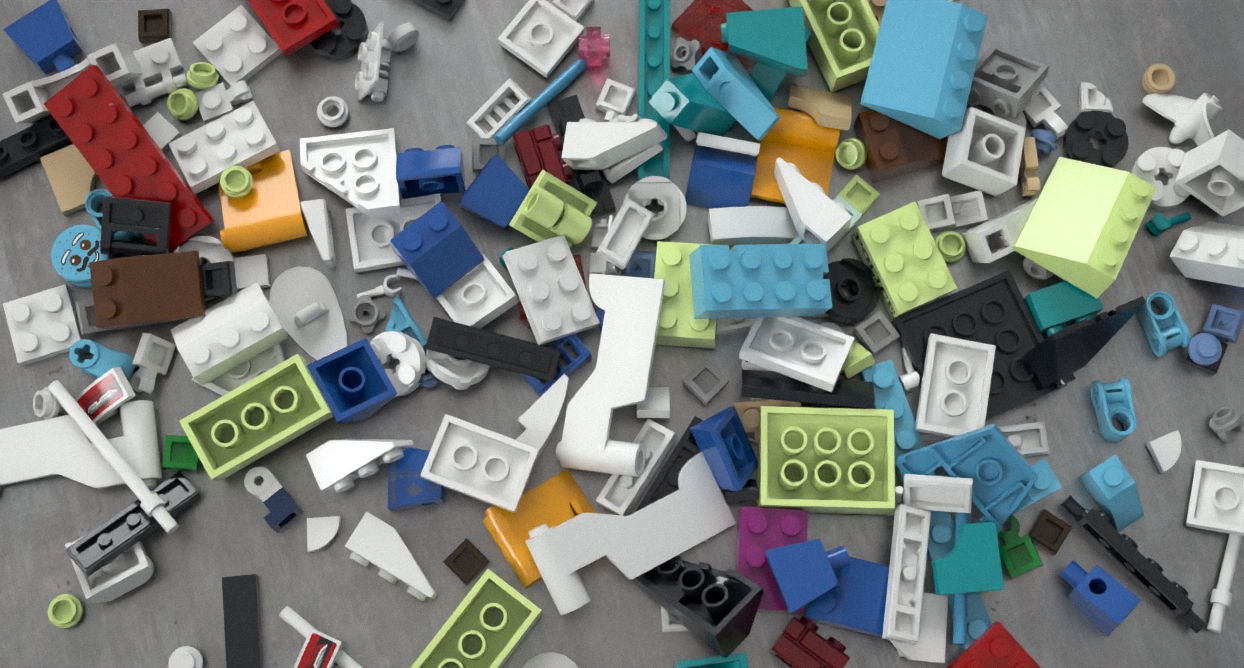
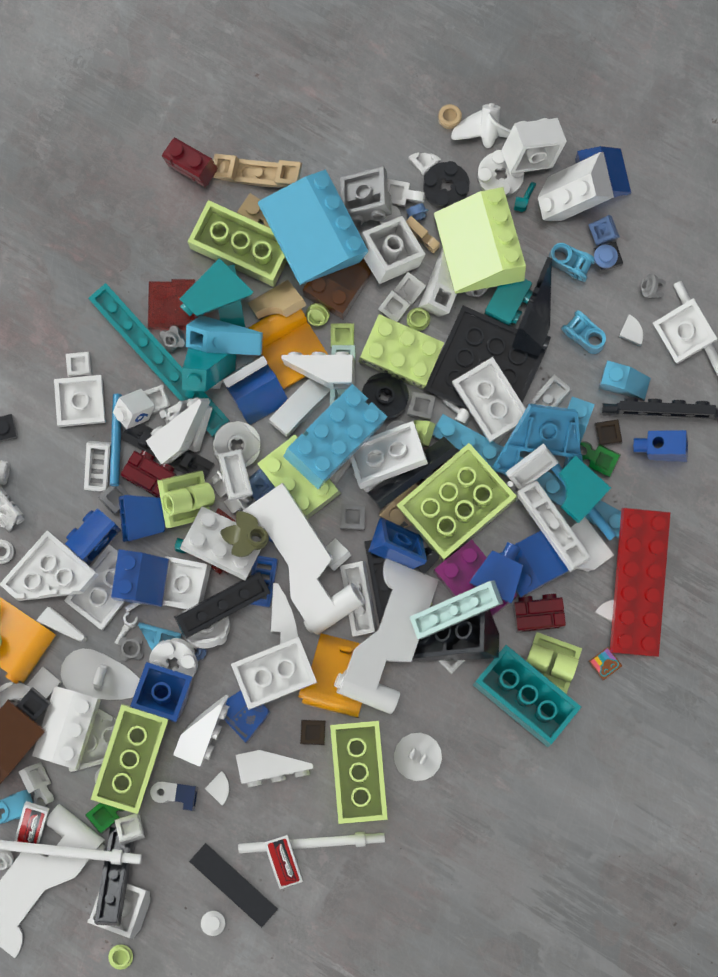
camera: 35 degrees left, 5 degrees up
clear pink gear [578,27,610,66] -> none
none -> white brick [113,389,155,429]
none -> white tile [115,814,145,845]
none -> olive plate [220,511,269,557]
none -> light aqua plate [410,580,503,639]

